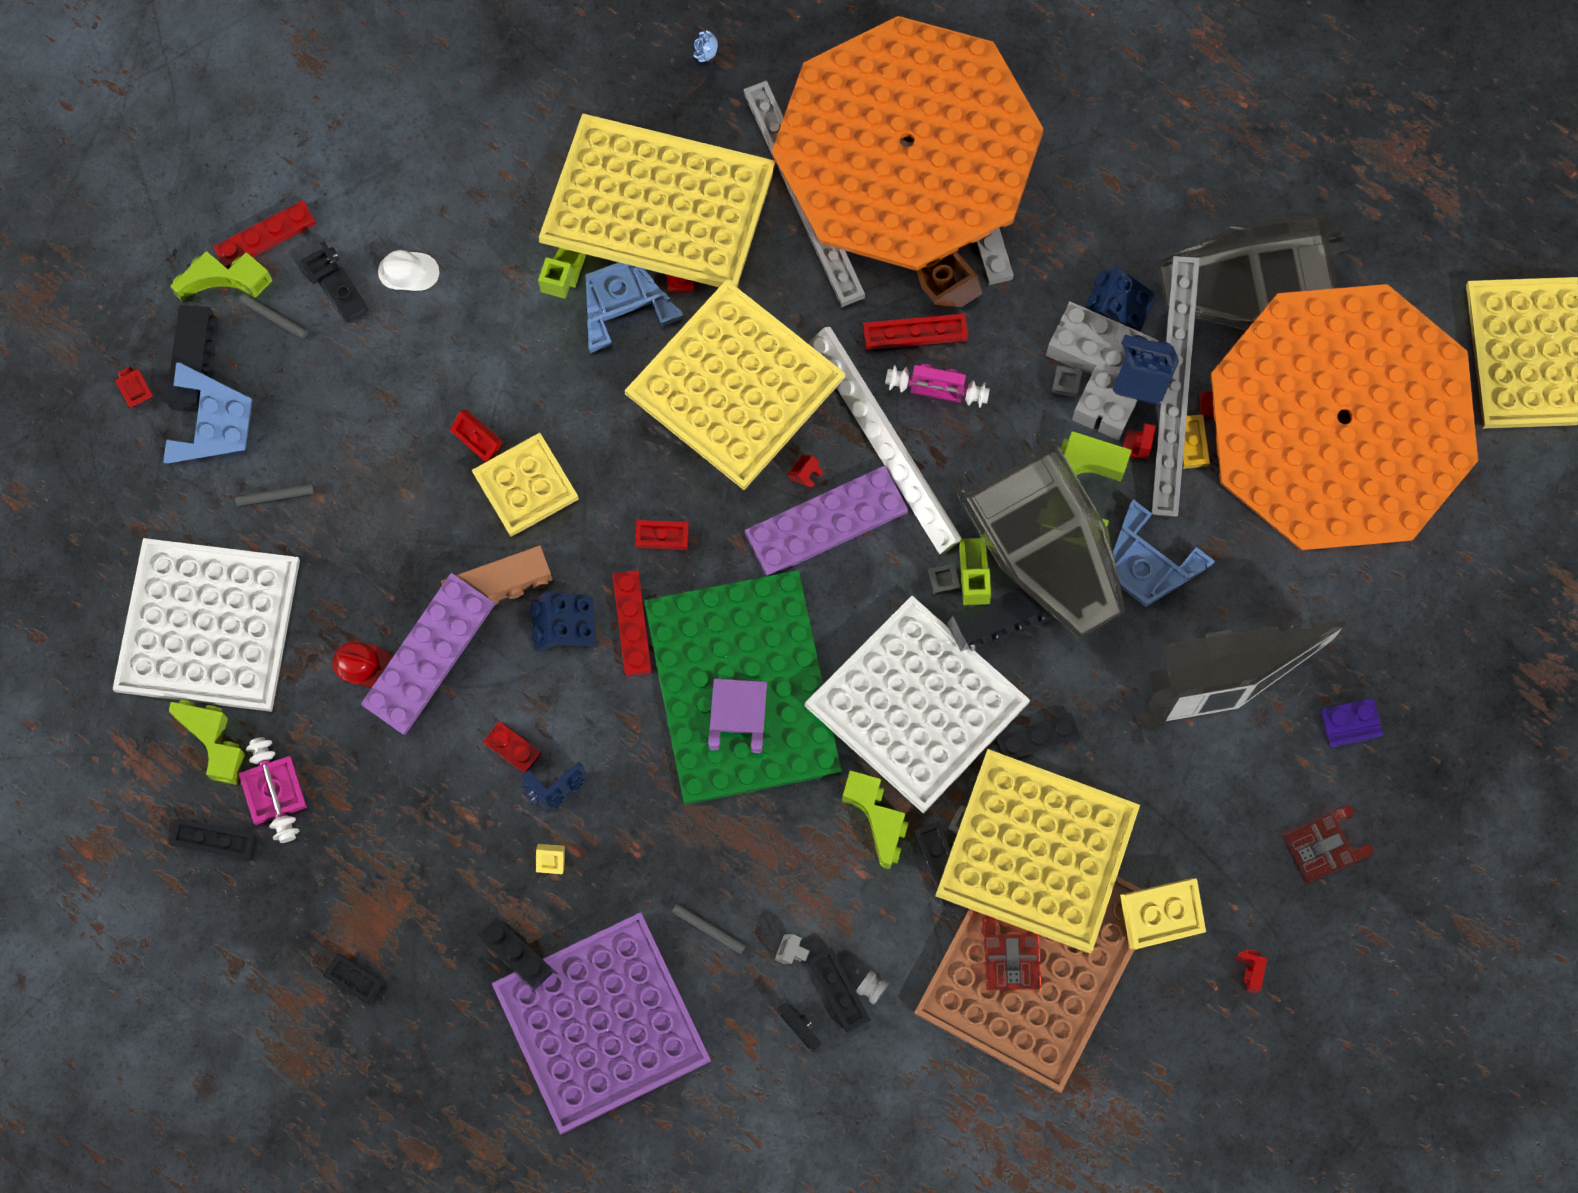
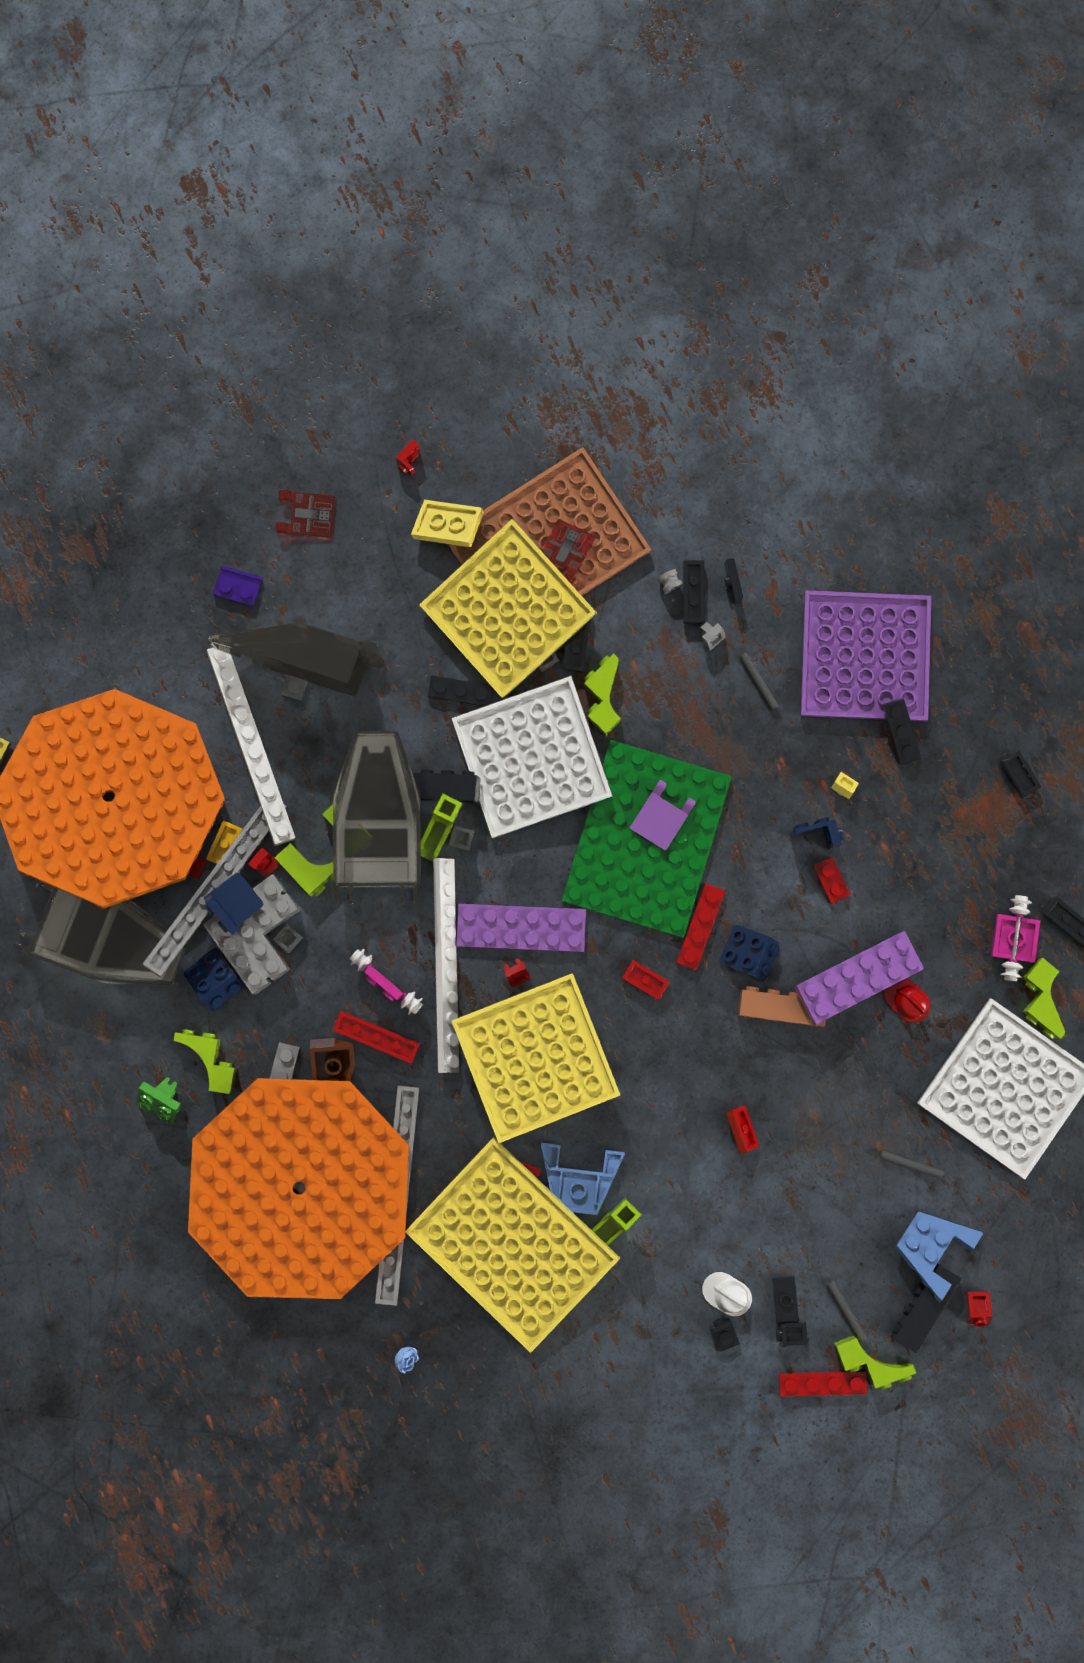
camera: 150 degrees left, 10 degrees up
light yellow plate [472,433,579,537] -> none
medium blue wing [1106,499,1215,607] -> none
none -> bright green plate [137,1077,181,1125]
none -> lime arch [174,1029,237,1094]
none -> white plate [207,644,295,846]
none -> black bracket [709,1317,740,1352]

